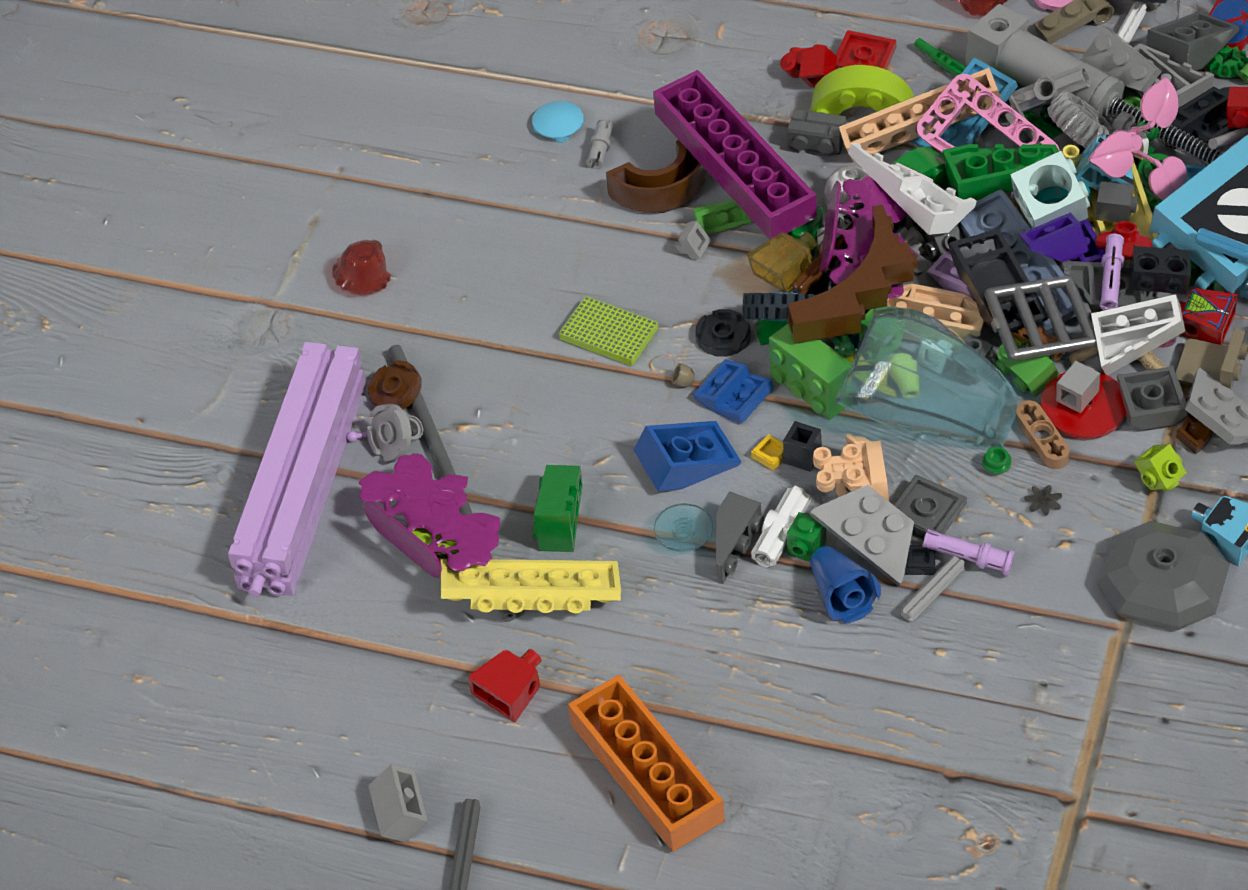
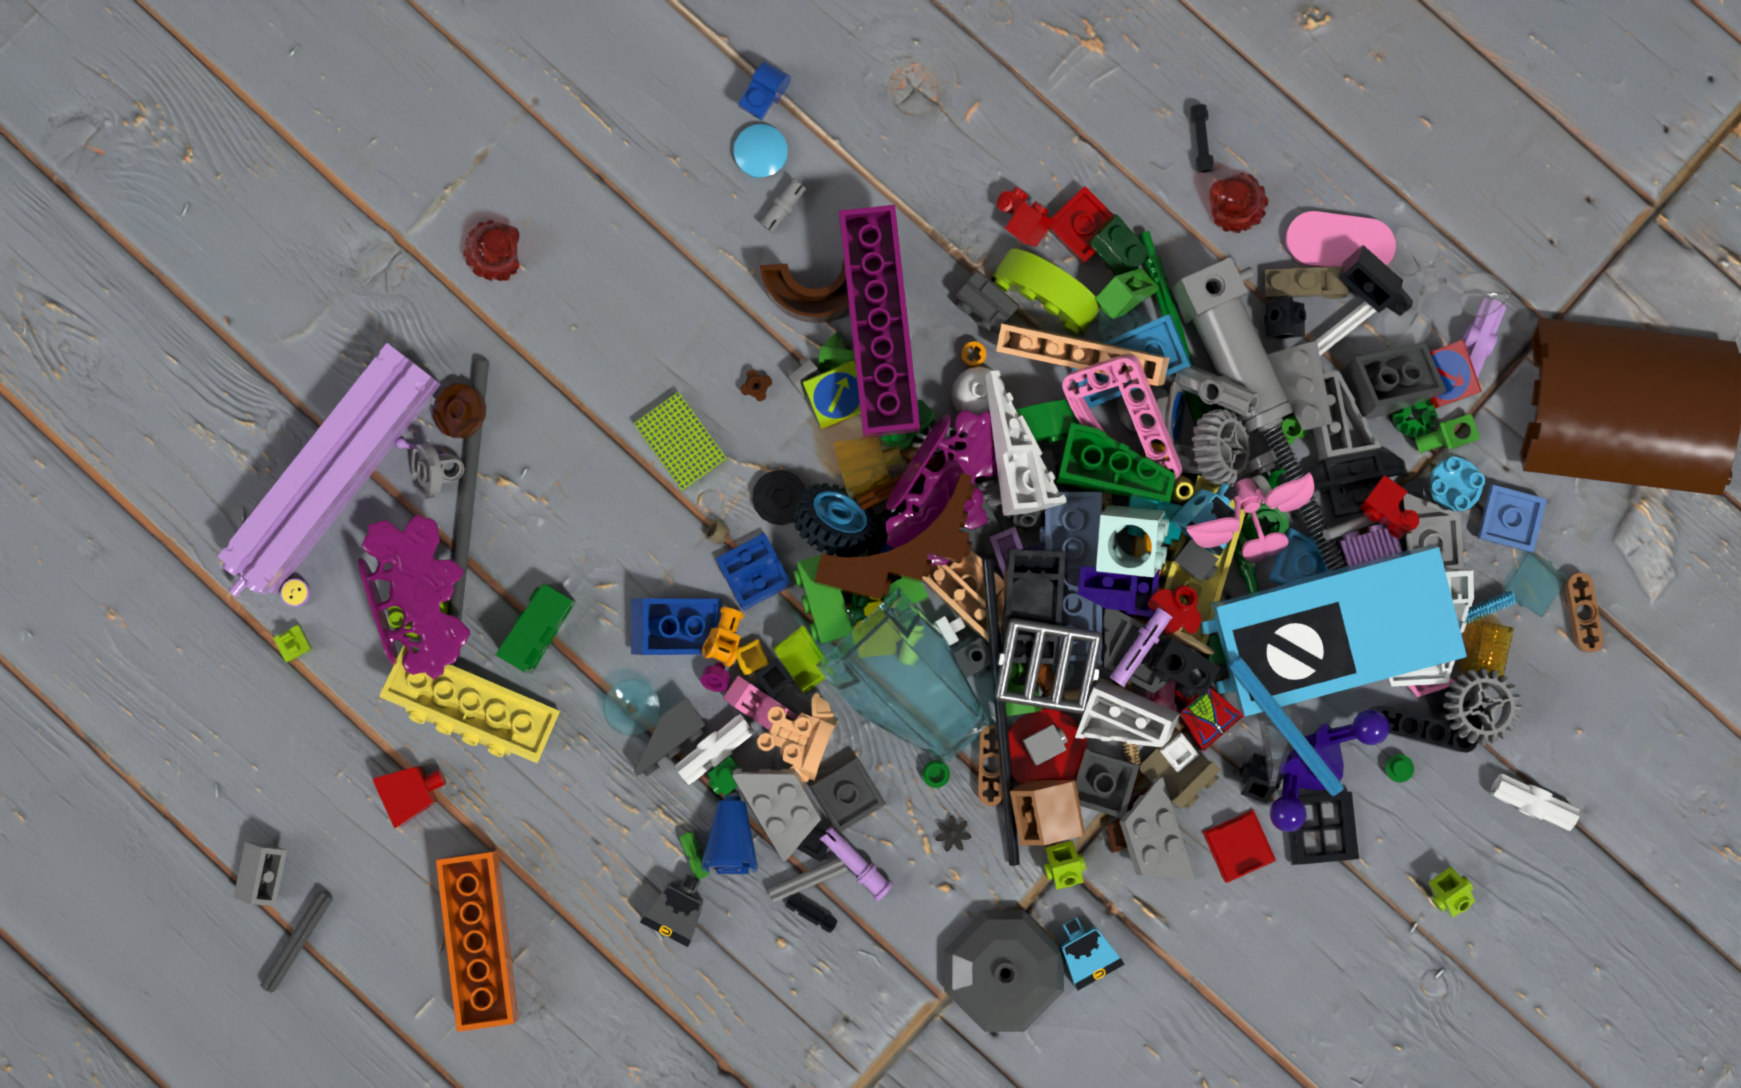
camera: 15 degrees right, 35 degrees up
none -> lime tile [273,625,313,663]
none -> light yellow tile [281,579,311,607]
none -> torso [640,874,704,947]
none -> bright green piece [680,831,710,880]
none -> magenta tile [700,662,730,692]
none -> light orange connector [702,607,745,667]
none -> bright pink brick [723,676,798,730]
none -> blue brick [738,61,791,121]
none -> reddish brown plate [740,370,772,401]
none -> lime piece [773,625,835,694]
none -> black axle [785,894,837,933]
none -> piece [803,360,860,429]
none -> light orange bush [961,341,986,368]
none -> black piece [982,558,1020,866]
none -> medium nougat slope [1010,780,1085,845]
none -> dark green plate [1086,214,1148,276]
none -> bright green slope [1095,268,1159,319]
none -> white tile [1159,733,1199,773]
none -> black brick [1264,296,1306,340]

